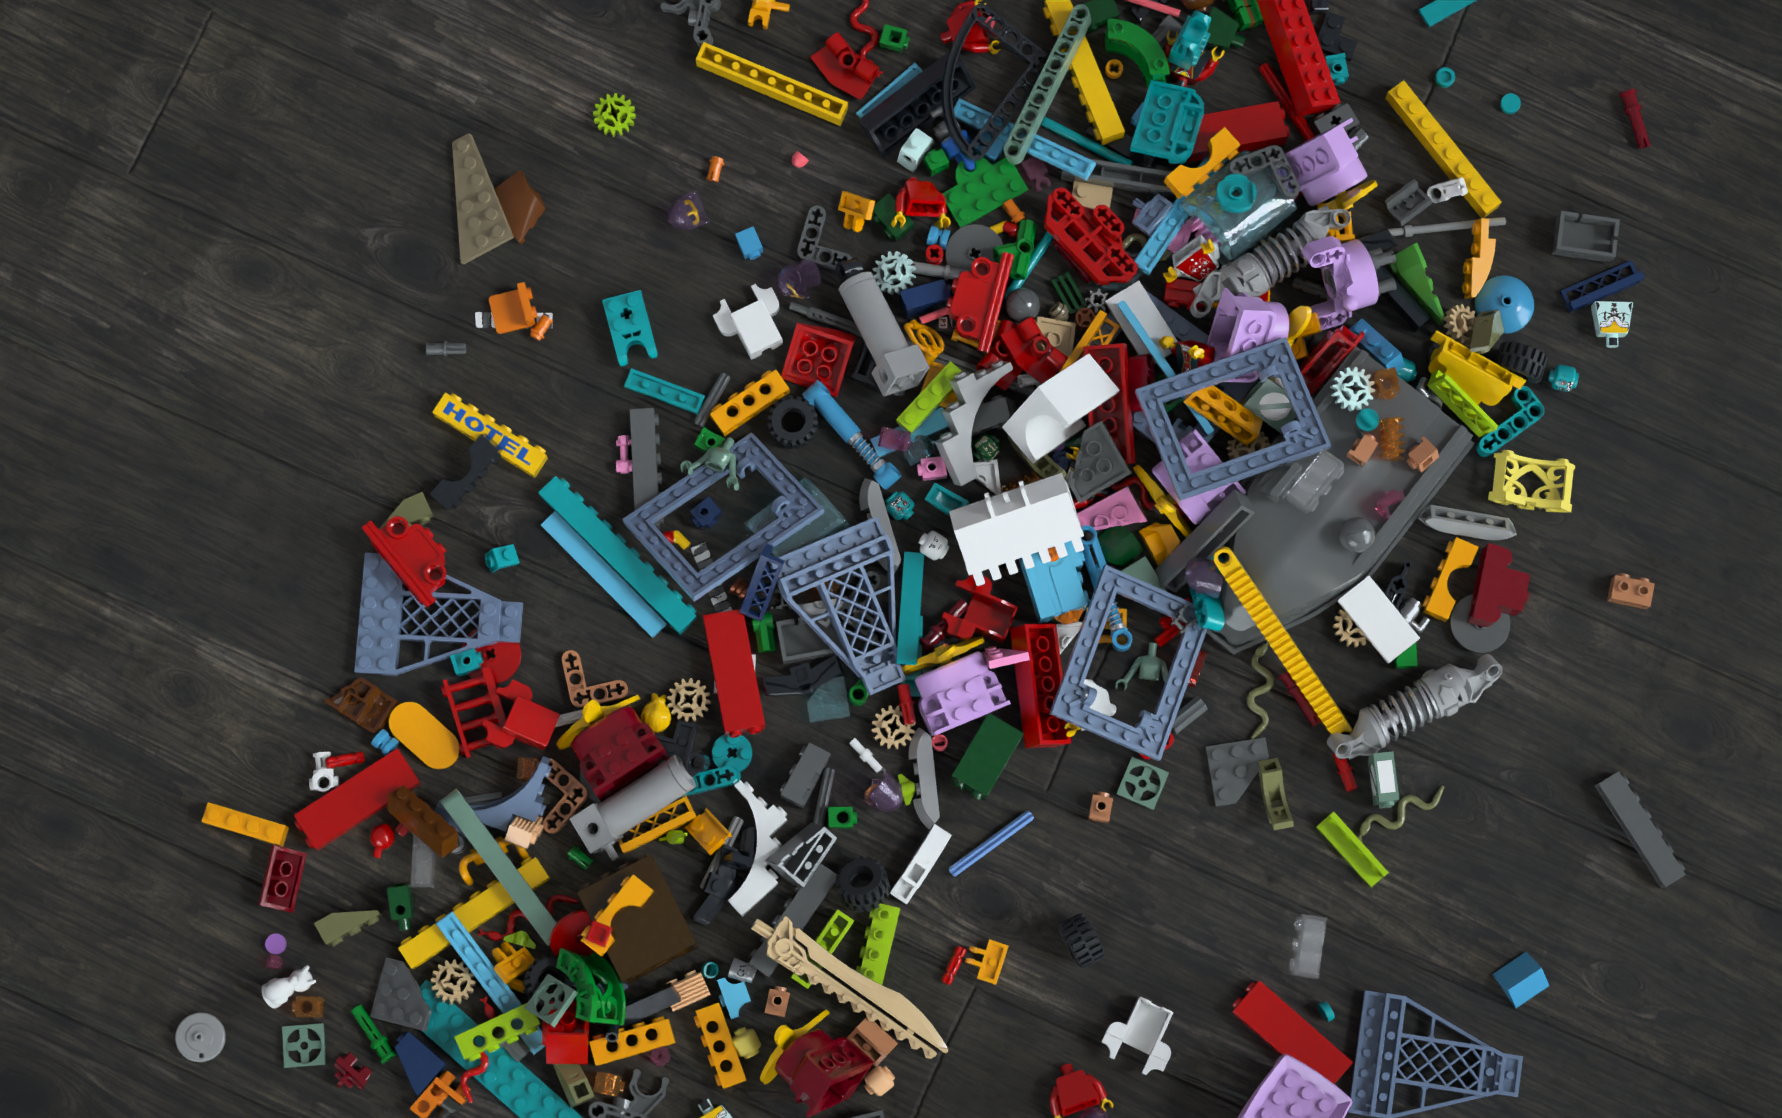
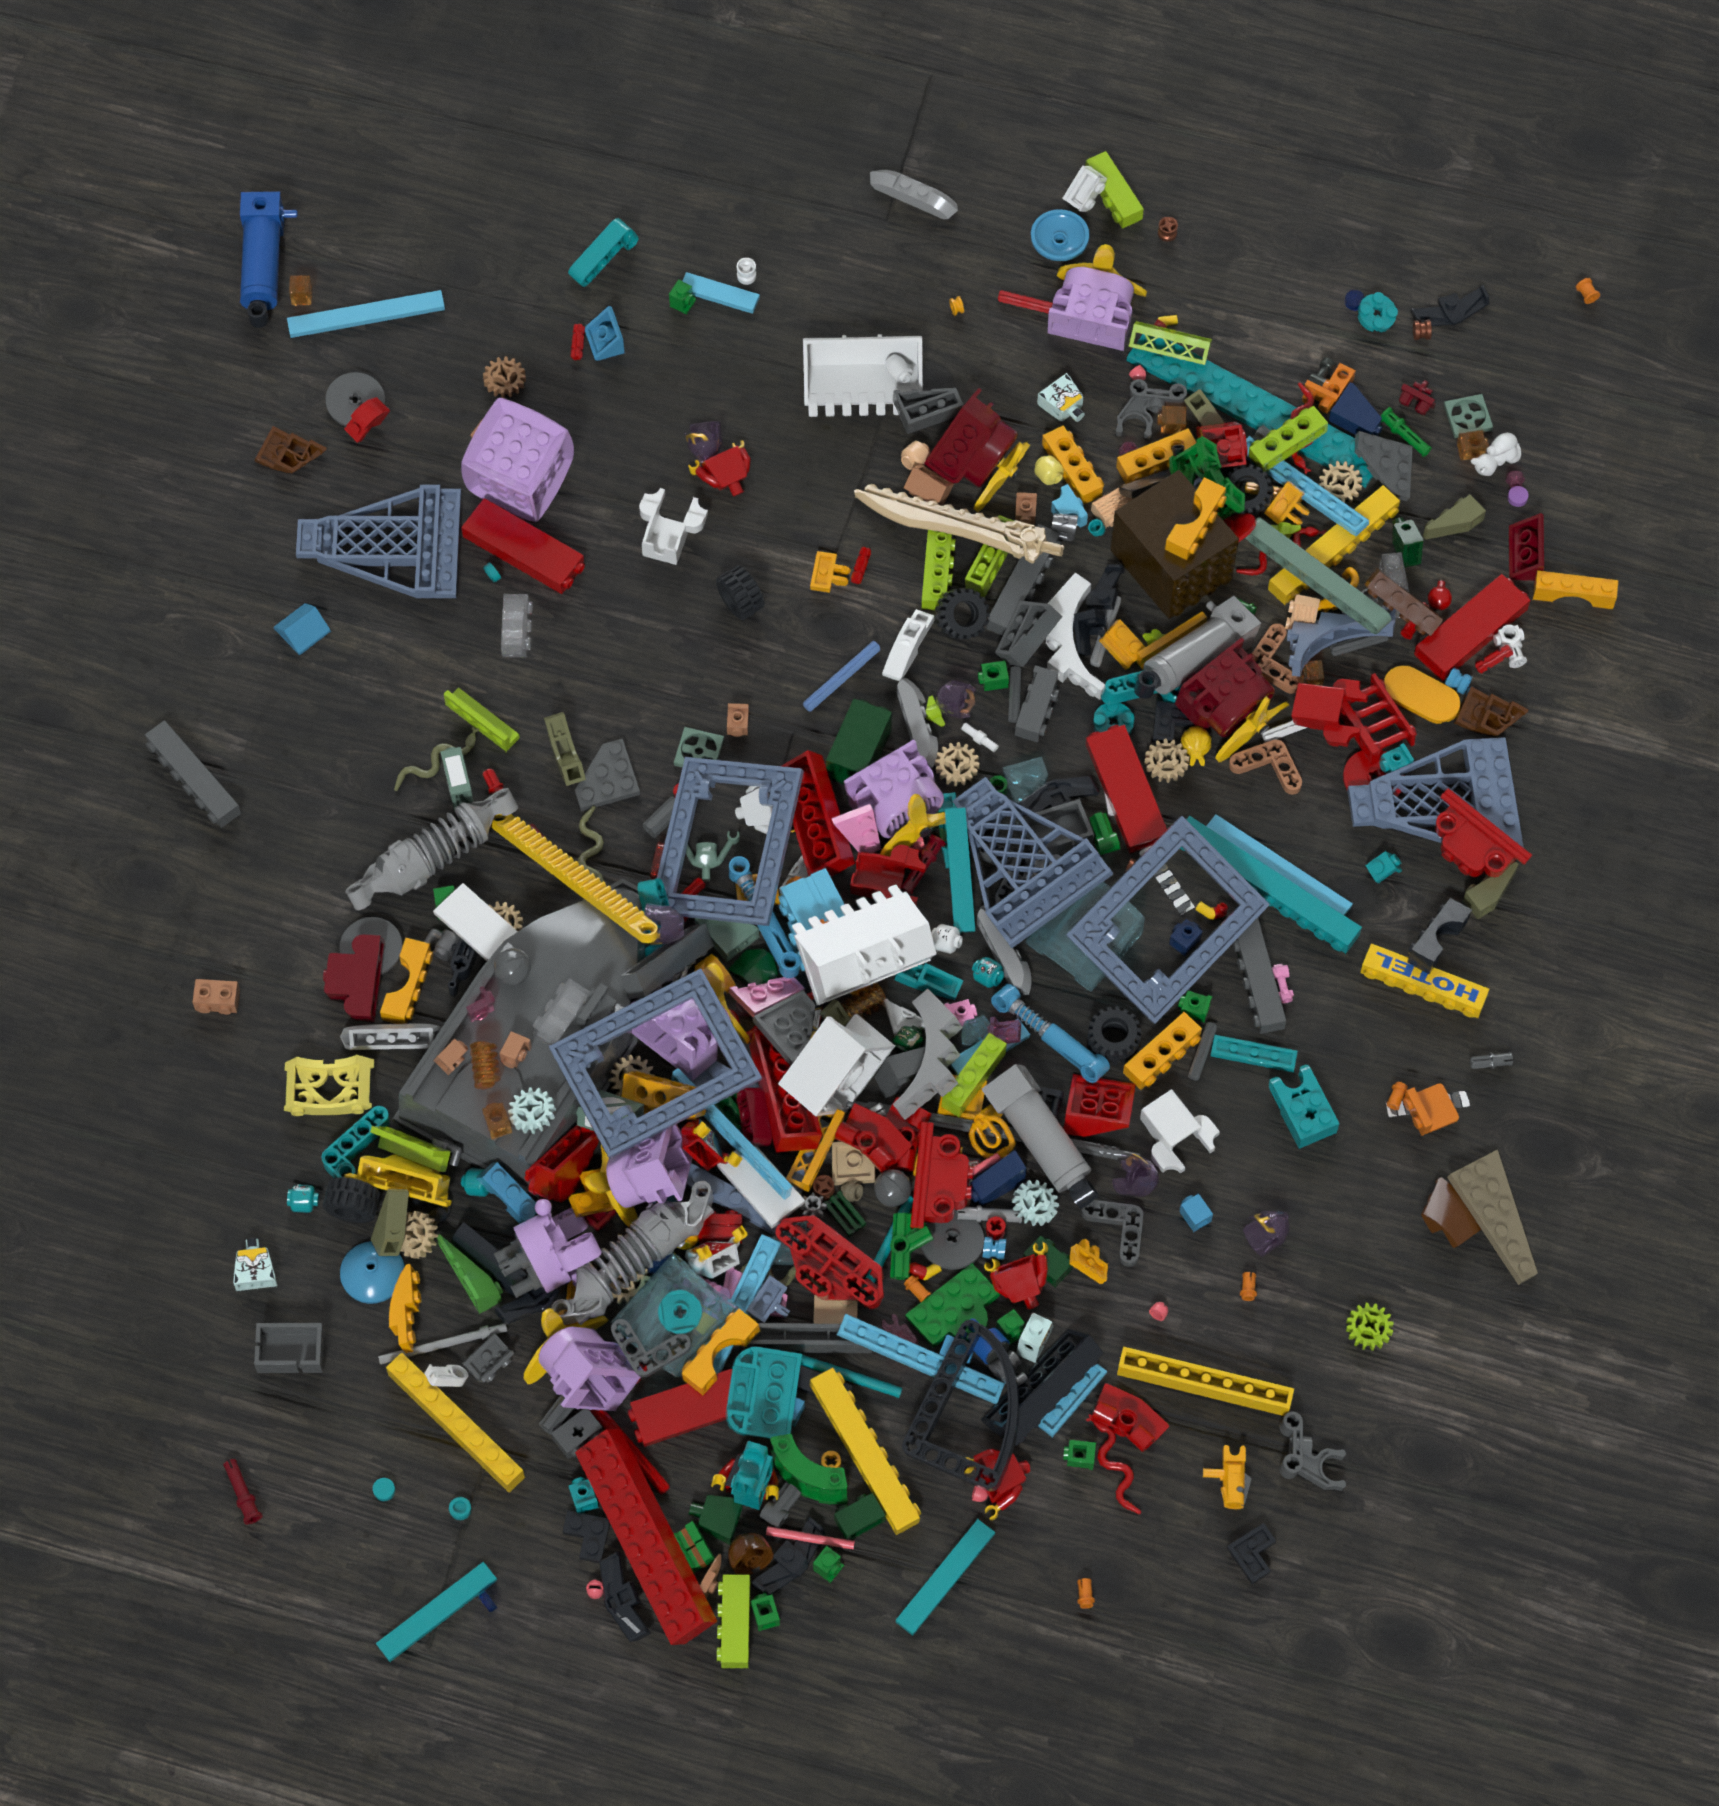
camera: 175 degrees right, 15 degrees down
light grey wheel [175,1012,226,1062] -> none
sand green piece [524,974,578,1027] -> none
red tile [585,920,613,948] -> none
sand green piece [680,438,740,490] -> none
dark blue fence [739,543,785,622] -> none
red axle [897,684,916,725] -> none
sand green beam [1004,4,1092,165] -> none
dark grey piece [1171,604,1197,634] -> none
teal piece [1356,408,1379,432] -> none
dark blue fence [1560,260,1645,313] -> none

